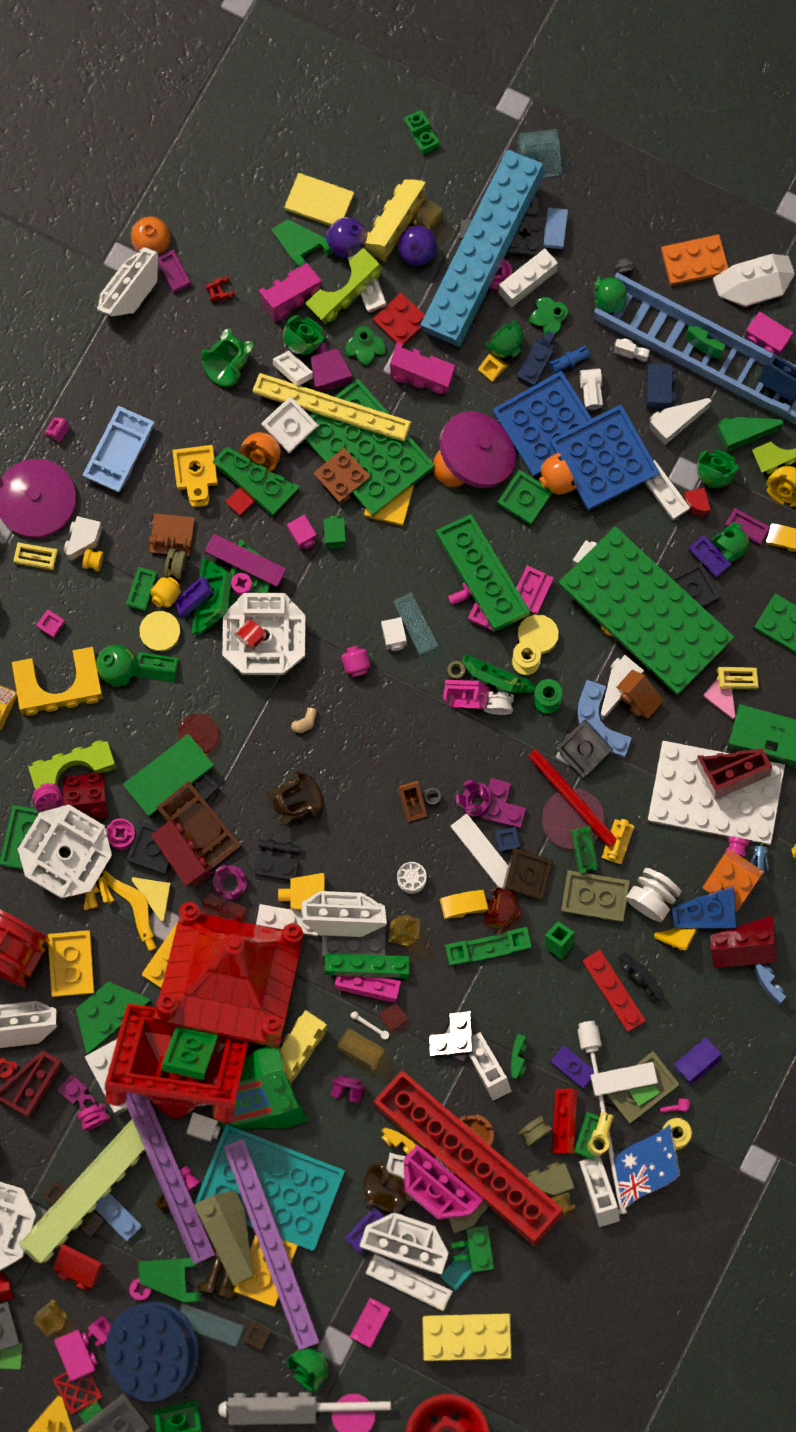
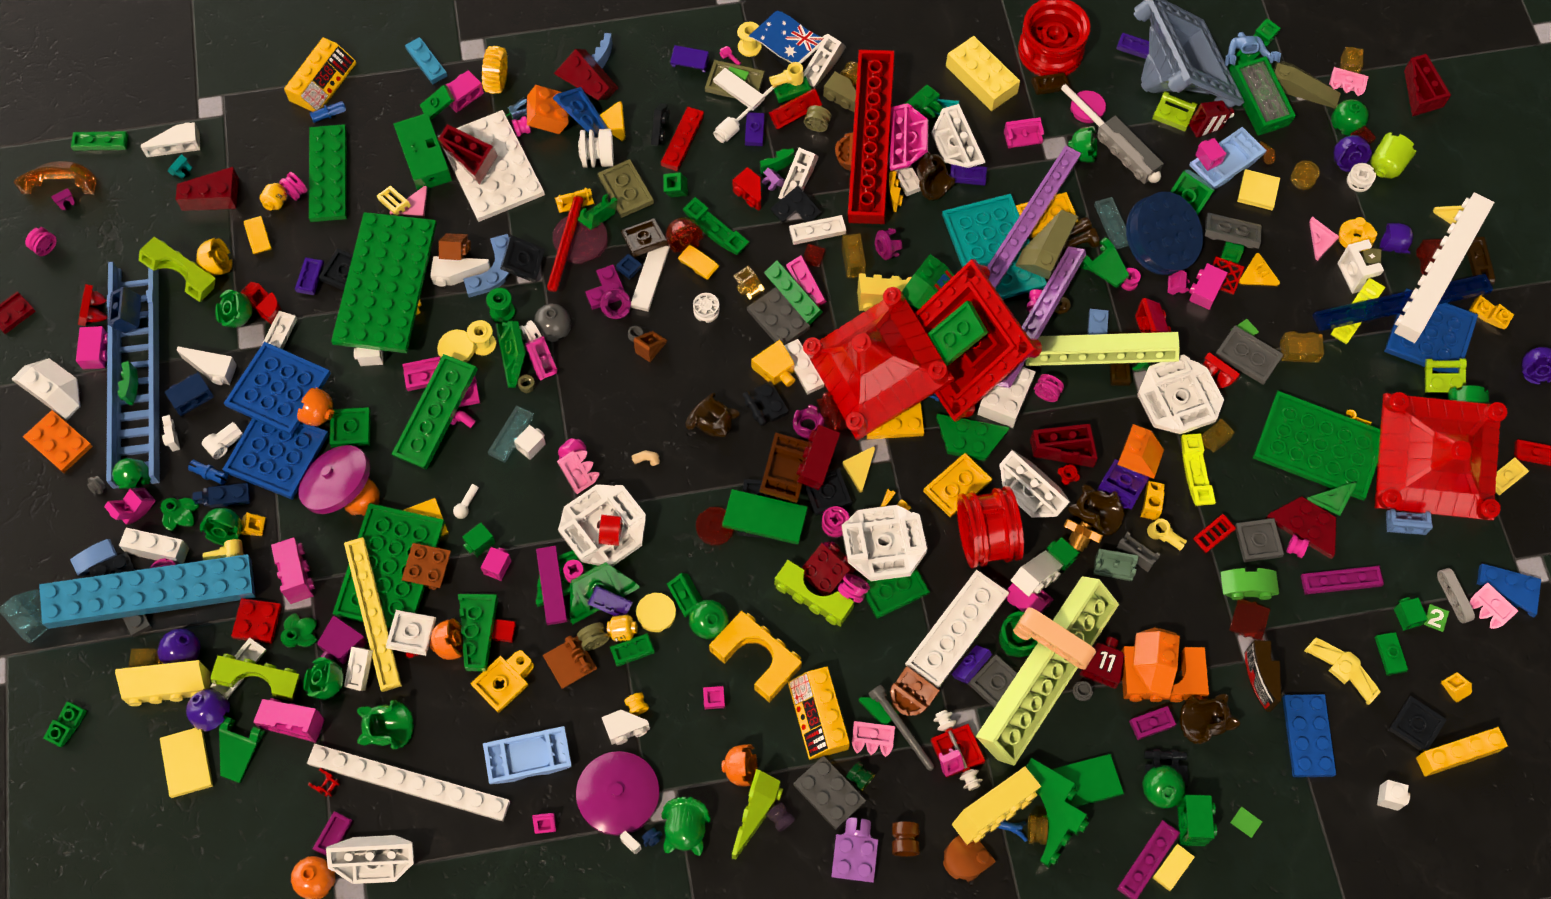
camera: 130 degrees left, 10 degrees down
light yellow tile [13,543,58,571] -> none
clear yellow brick [33,1299,67,1337] -> none
magenta plate [57,1074,96,1110] -> none
yellow piece [102,870,156,951] -> none
dark brown plate [242,1321,272,1351] -> none
white wedge [301,891,387,937] -> none
white hinge [351,1012,389,1040] -> none
white tile [366,1254,452,1311] -> none
green helmet [711,522,750,563] -> none
green slope [716,417,783,452] -> none
magenta tile [724,508,770,546] -> none
none -> dark pink brick [104,488,156,525]
none -> light yellow pin [203,539,244,560]
none -> red brick [240,282,269,309]
none -> white plate [307,744,510,821]
none -> white bar [453,484,479,519]
none -> dark grey cylinder [534,303,572,342]
none -> bright pink plate [557,450,599,494]
none -> red slope [732,167,761,211]
none -> medium lavender tile [762,167,785,191]
none -> white plate [789,215,846,245]
none -> dark brown plate [1031,73,1070,95]

